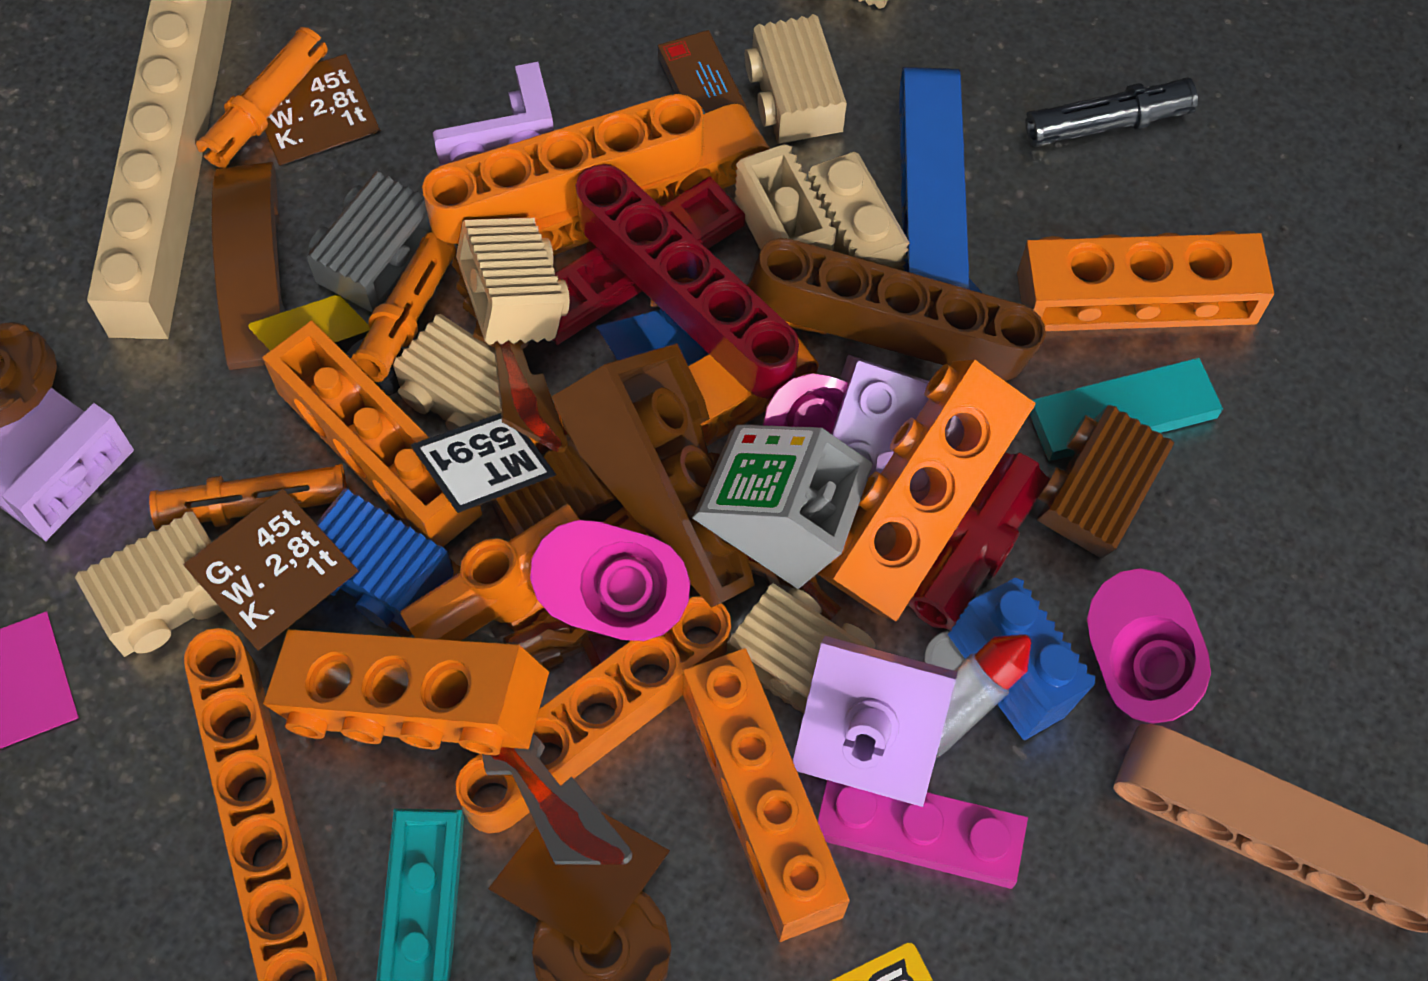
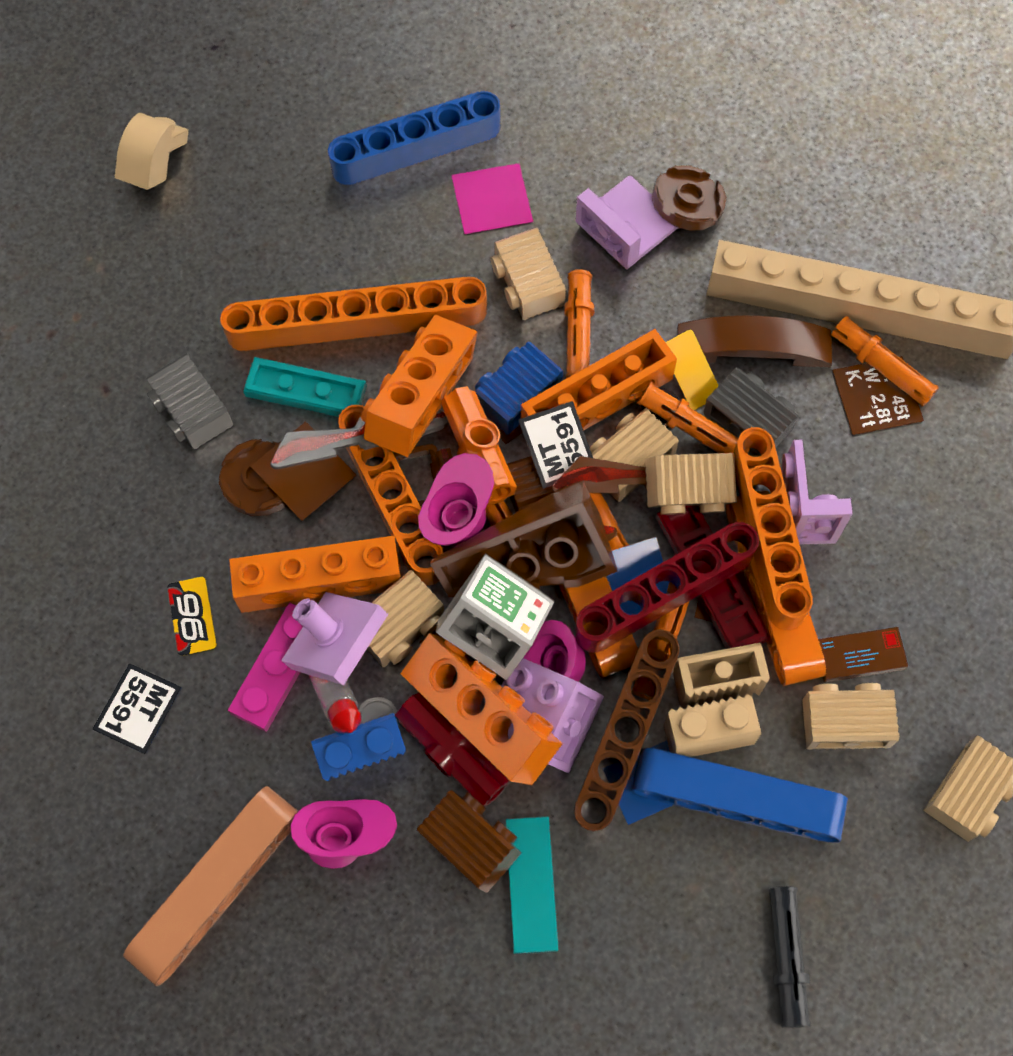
camera: 105 degrees right, 5 degrees up
reddish brown sticker [183,489,359,651] -> none
orange brick [1017,231,1275,331] -> none

